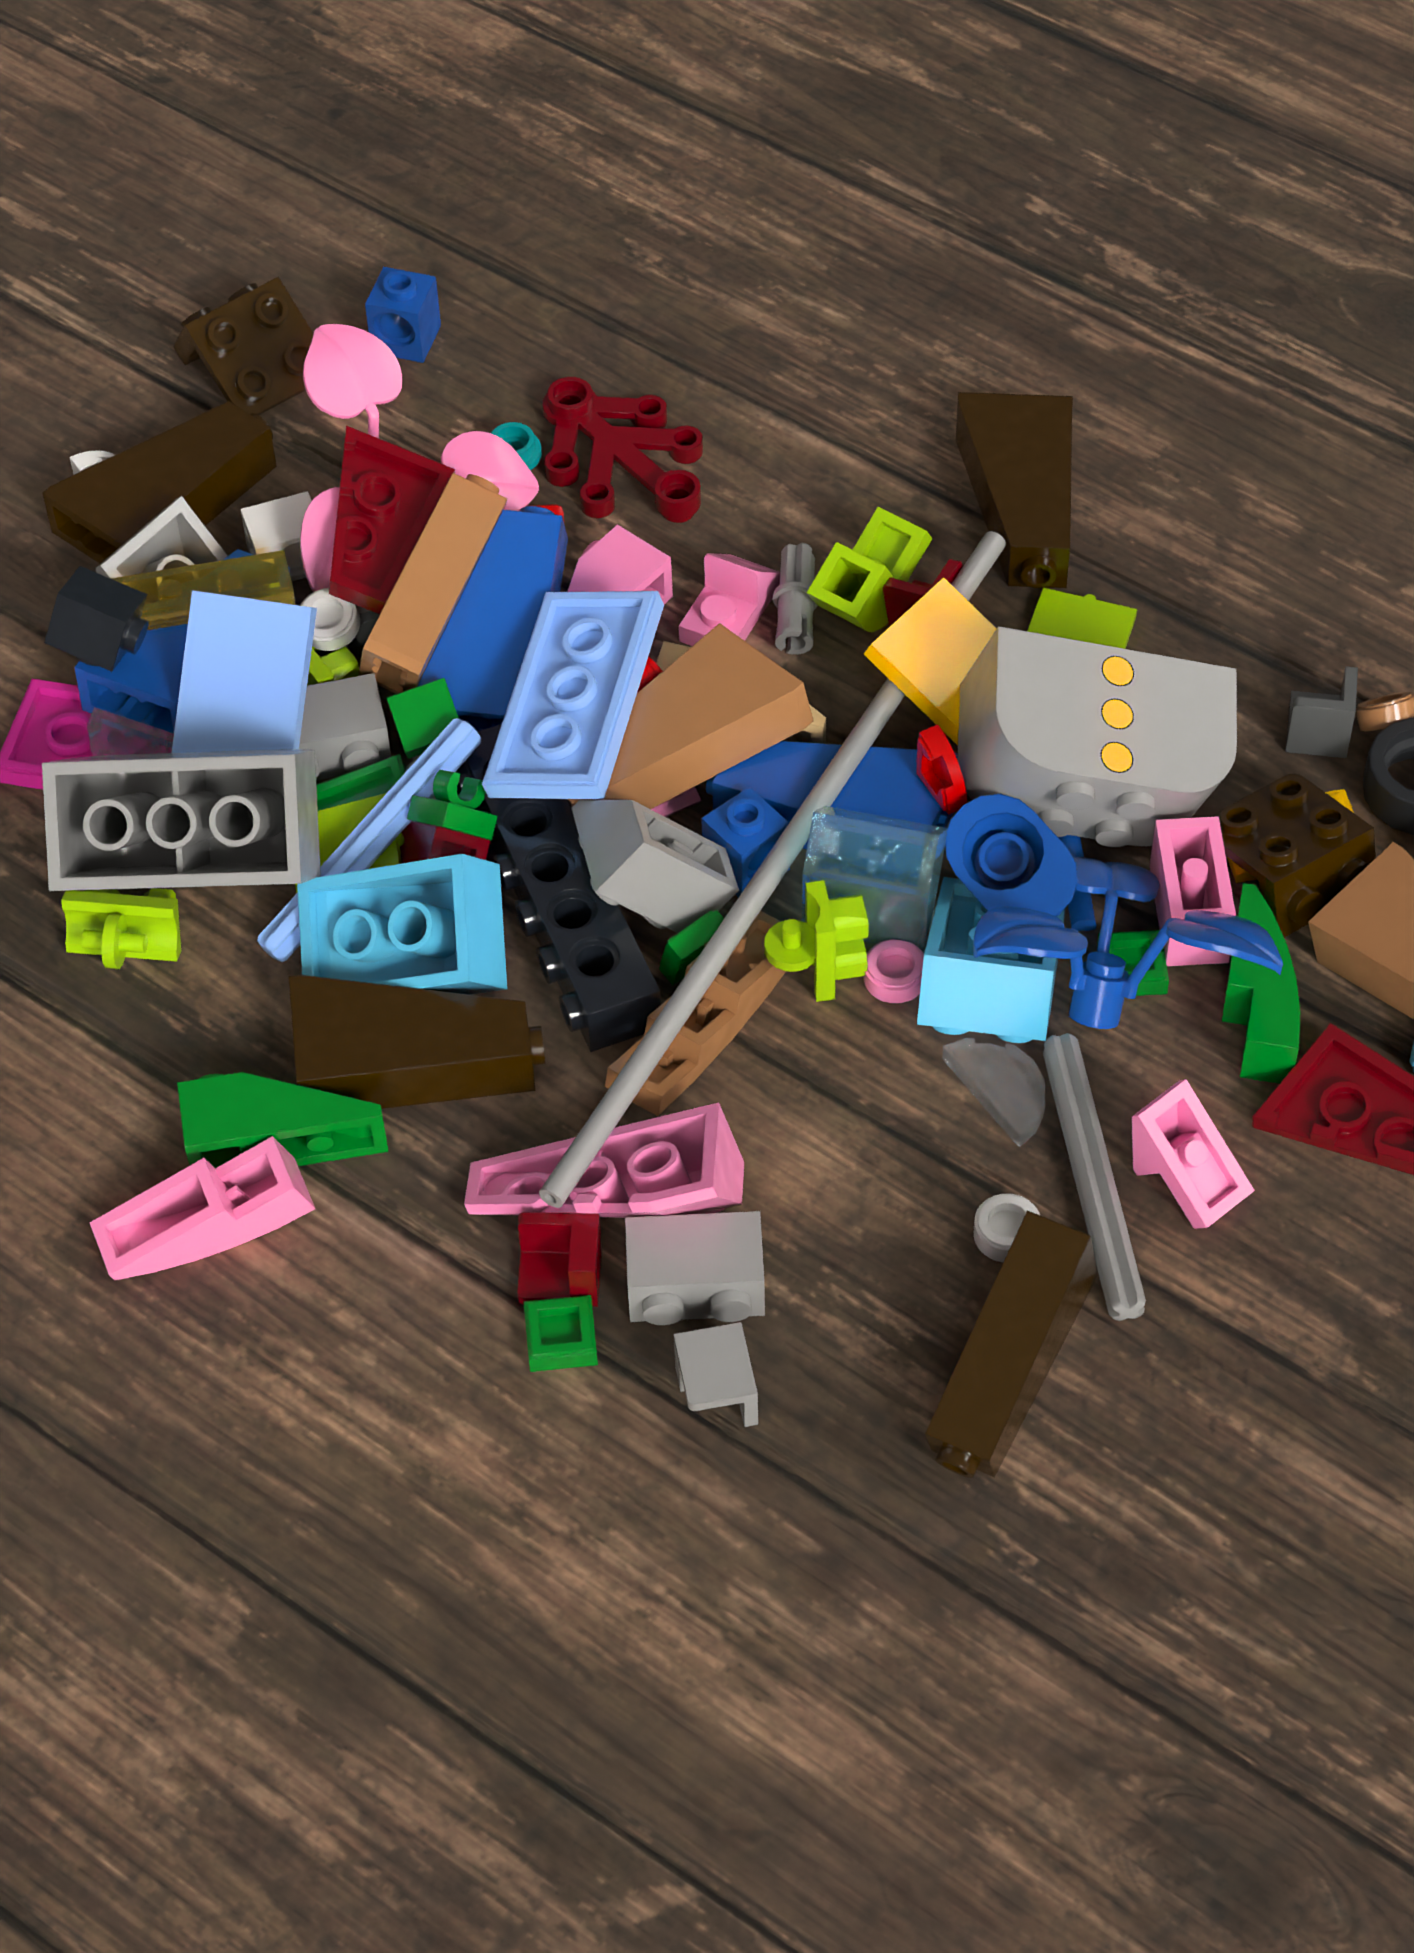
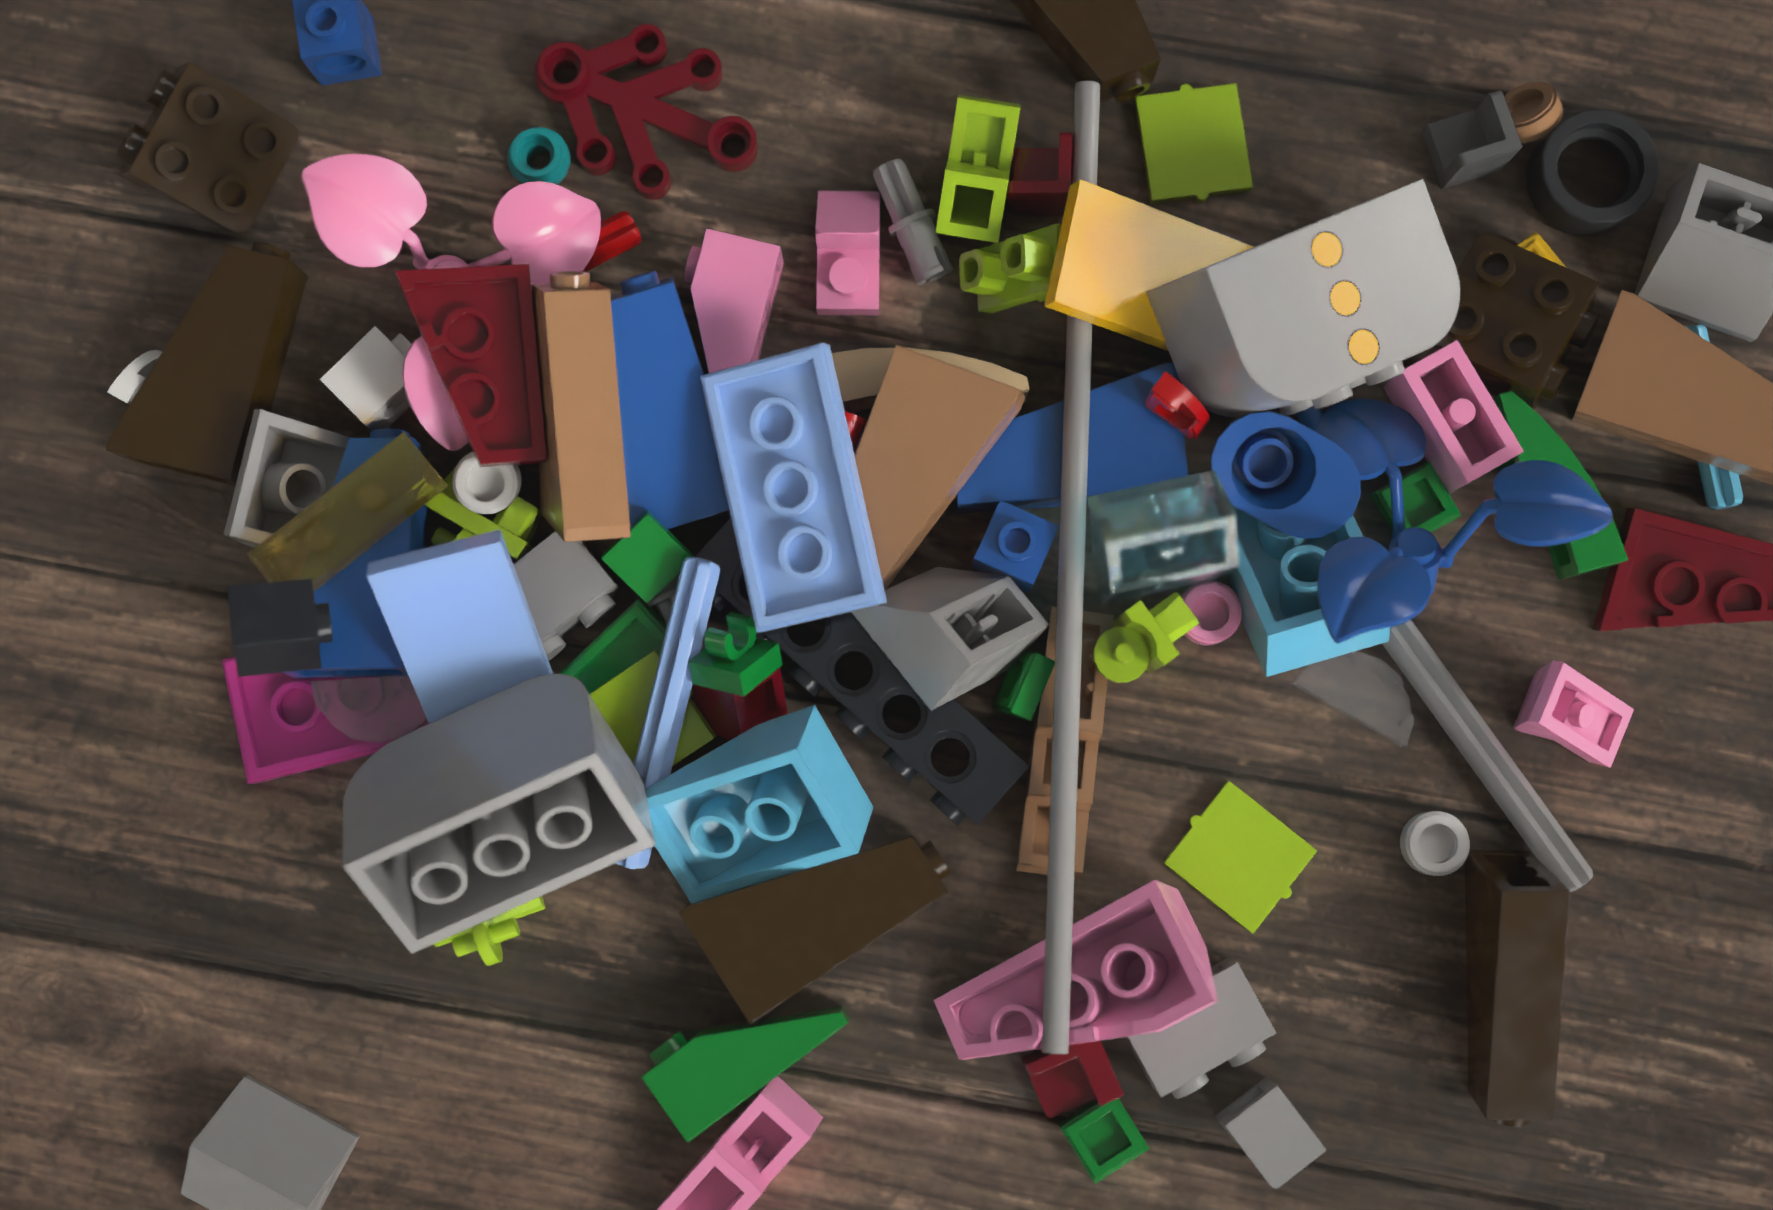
camera: 25 degrees left, 30 degrees up
none -> lime hips [959,223,1061,314]
none -> lime piece [1163,780,1317,934]

